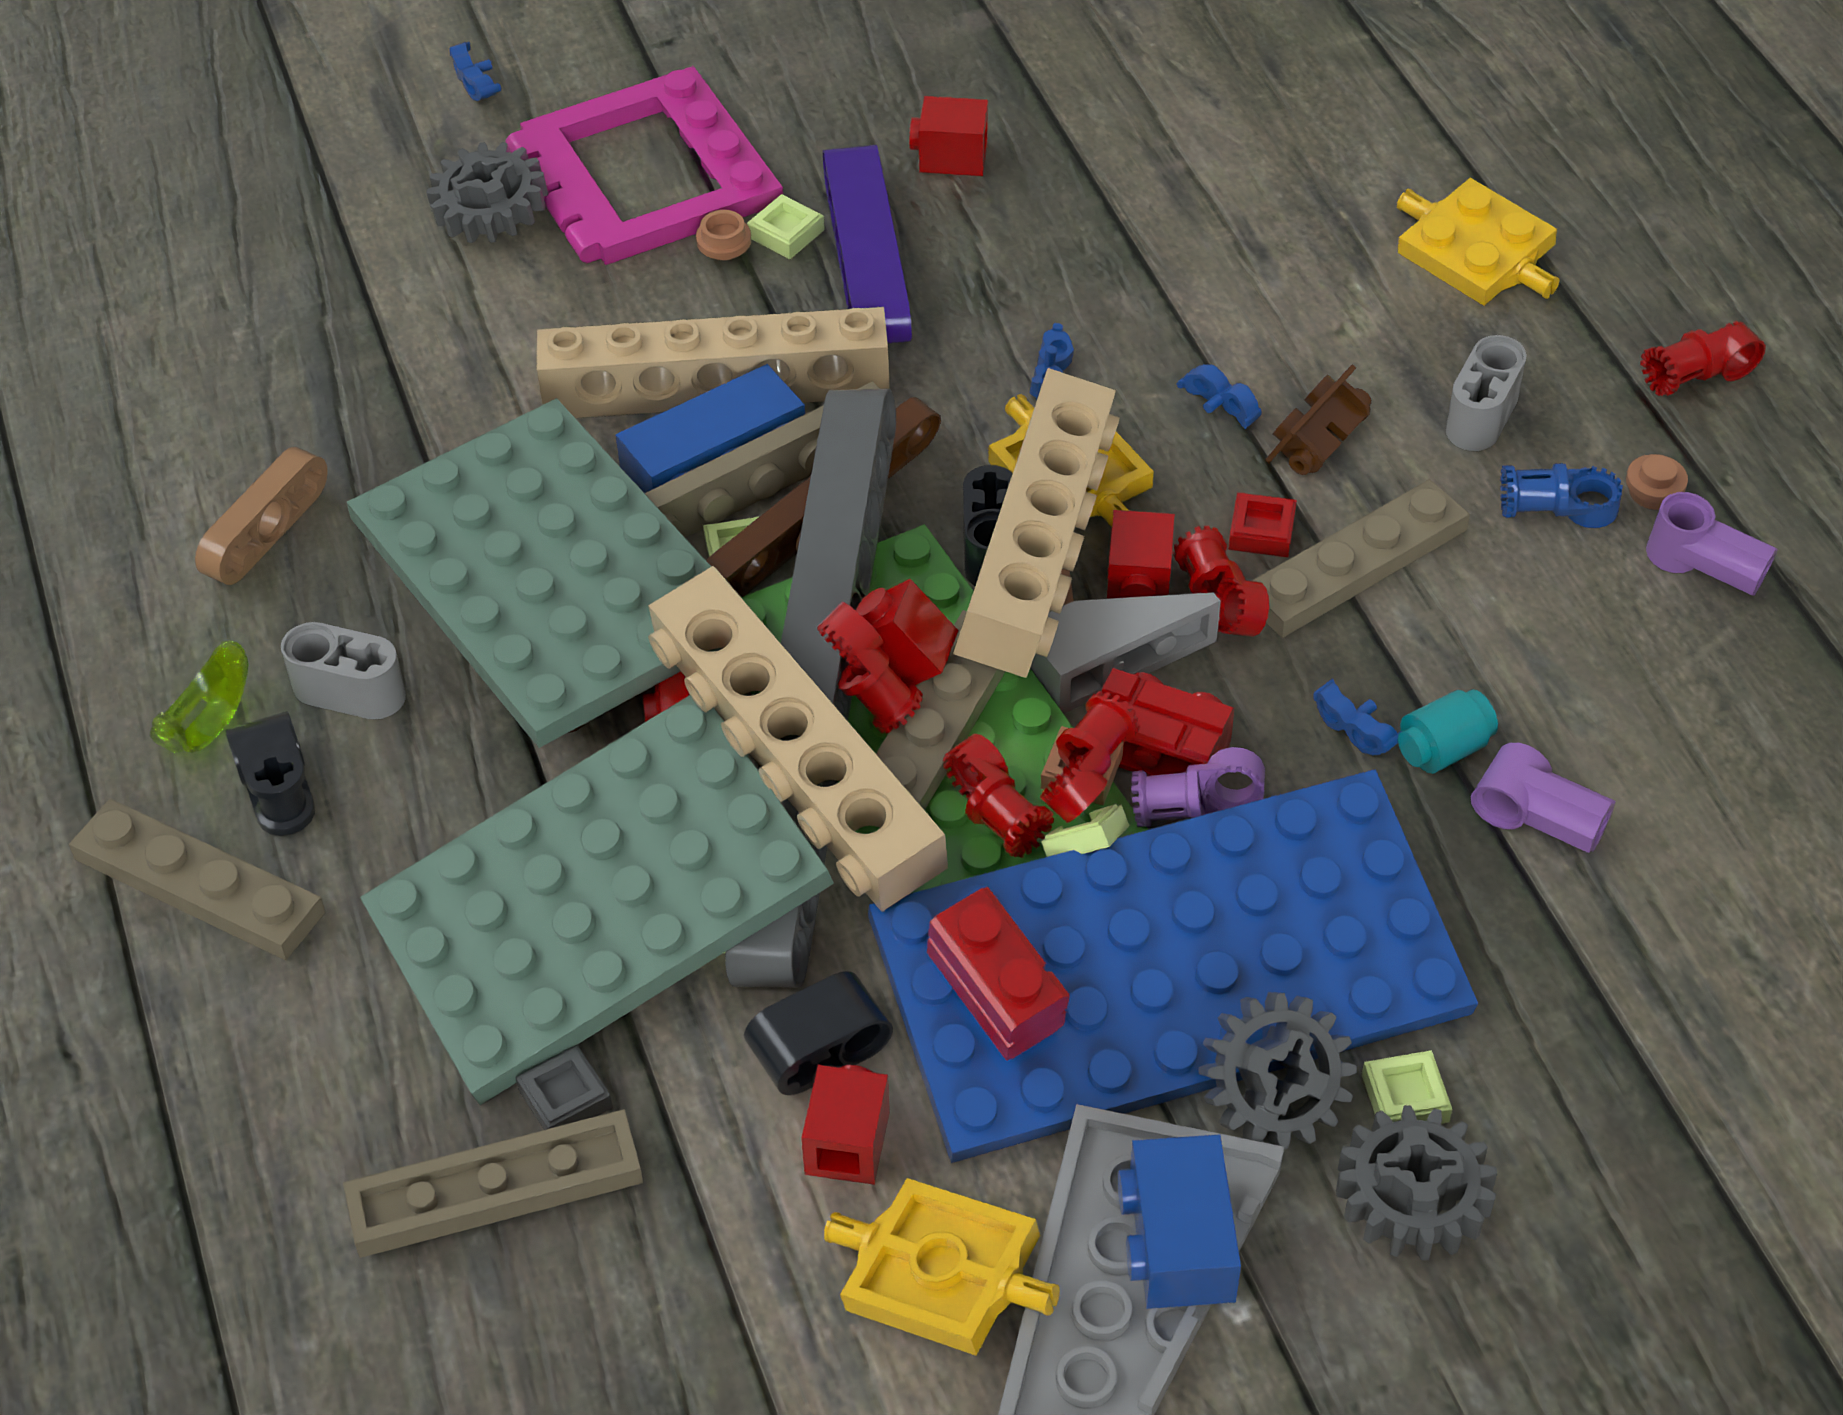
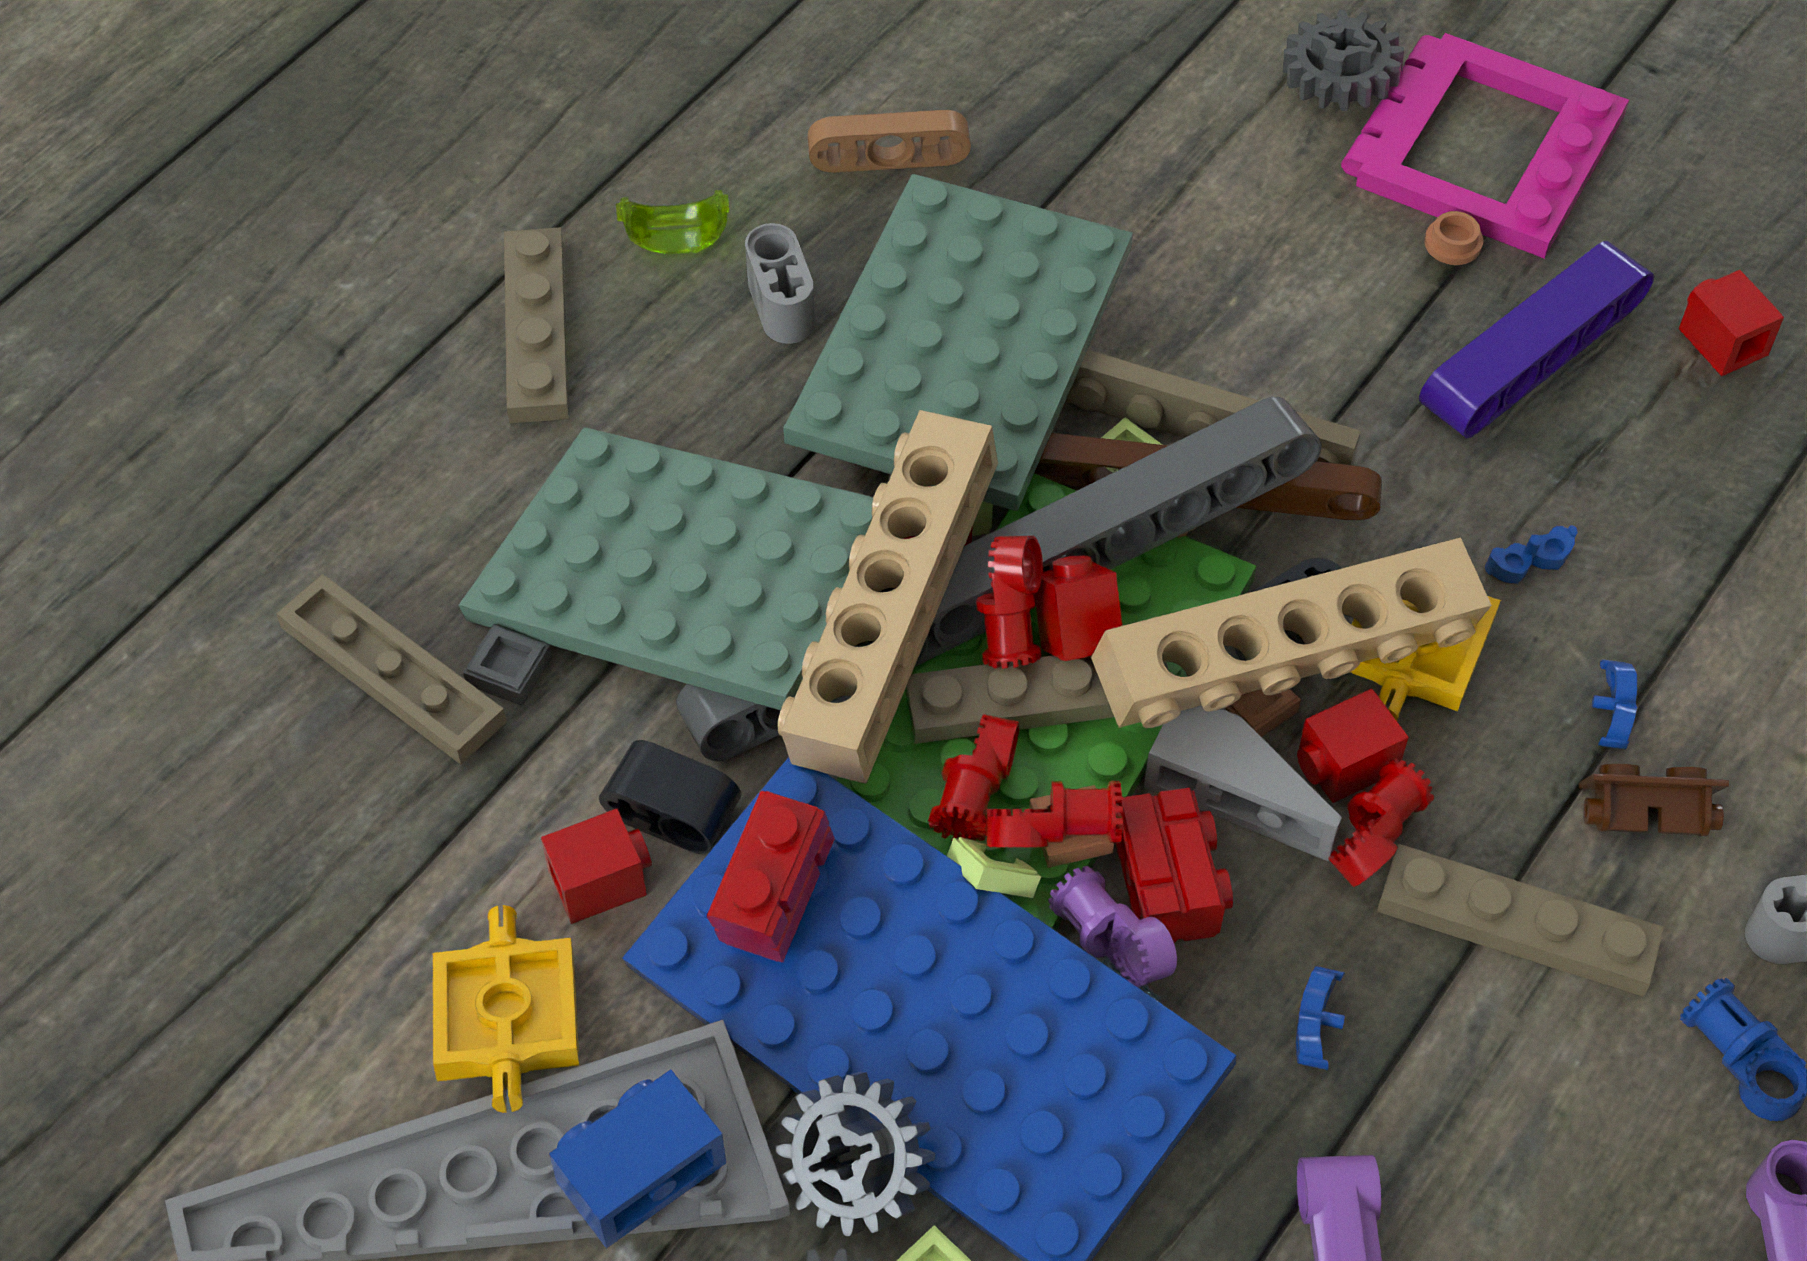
camera: 55 degrees right, 5 degrees up
black piece [225,711,315,836] -> none
tan brick [537,307,889,418] -> none
blue brick [615,364,805,493] -> none
yellowish green tile [747,194,825,259] -> none
red tile [1228,492,1297,558] -> none
teal brick [1398,689,1498,774] -> none

